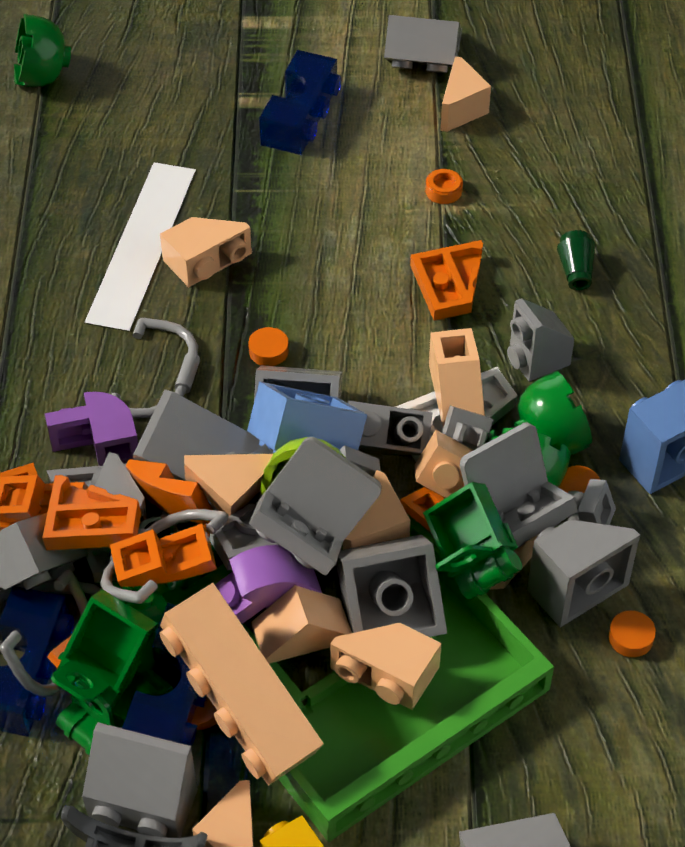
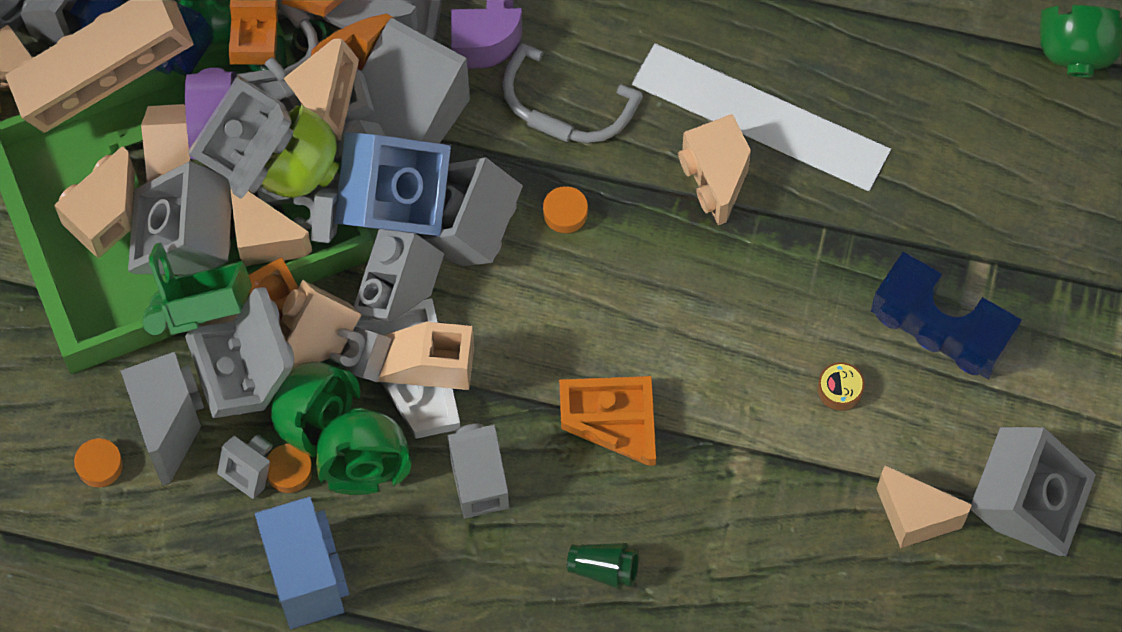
camera: 105 degrees right, 15 degrees up
orange tile [425,169,463,204] -> none
none -> tile [817,362,865,411]

